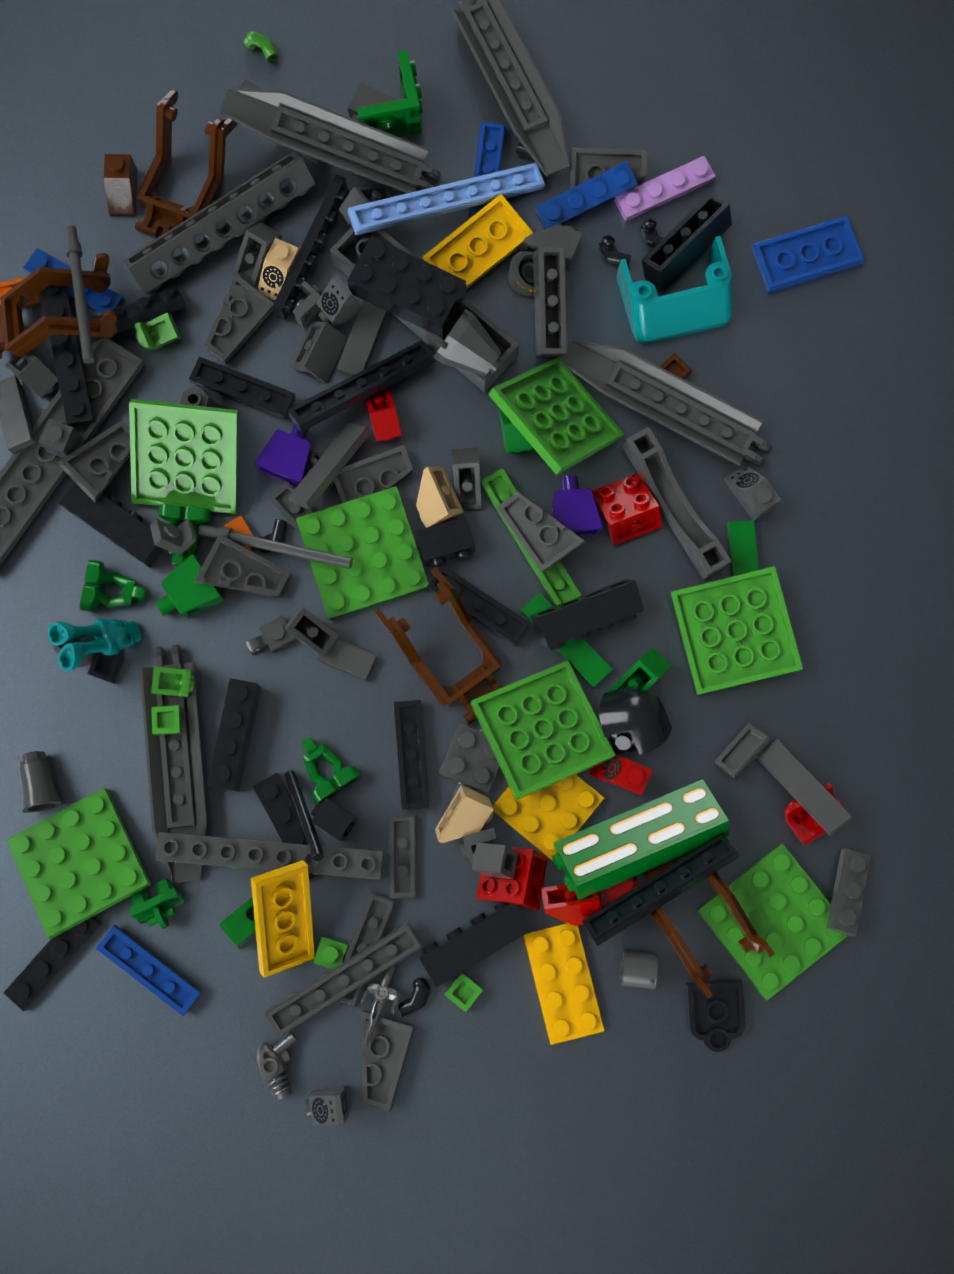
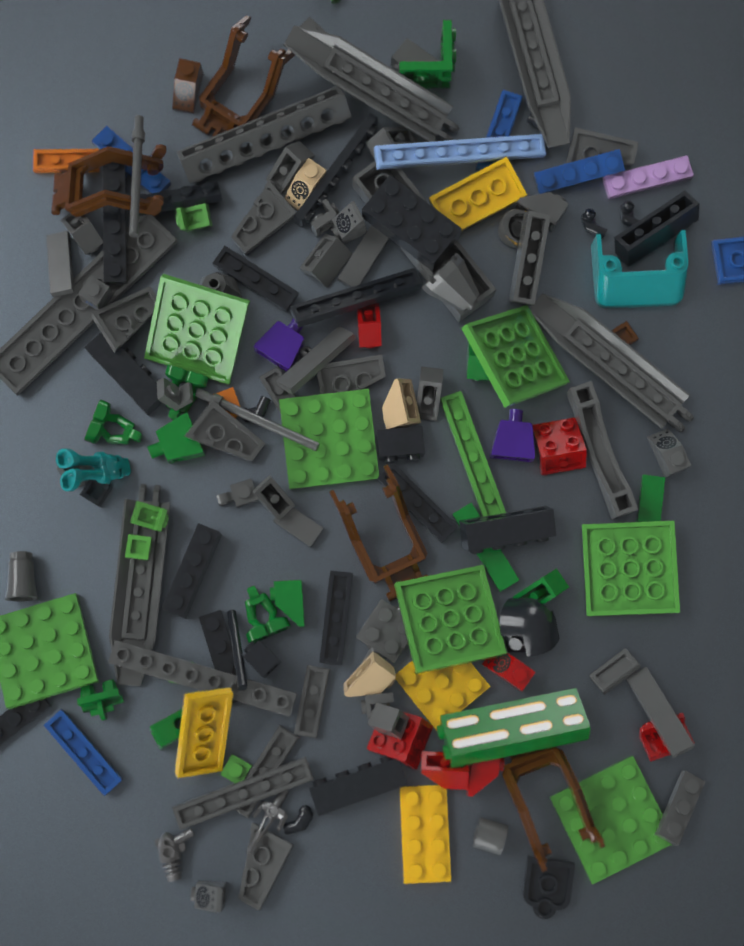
camera: 10 degrees right, 0 degrees up
bright green plate [444,972,483,1012] -> none
dark grey wing [497,492,586,572] -> none
black tile [582,833,740,946] -> none
none -> green slope [270,580,305,628]

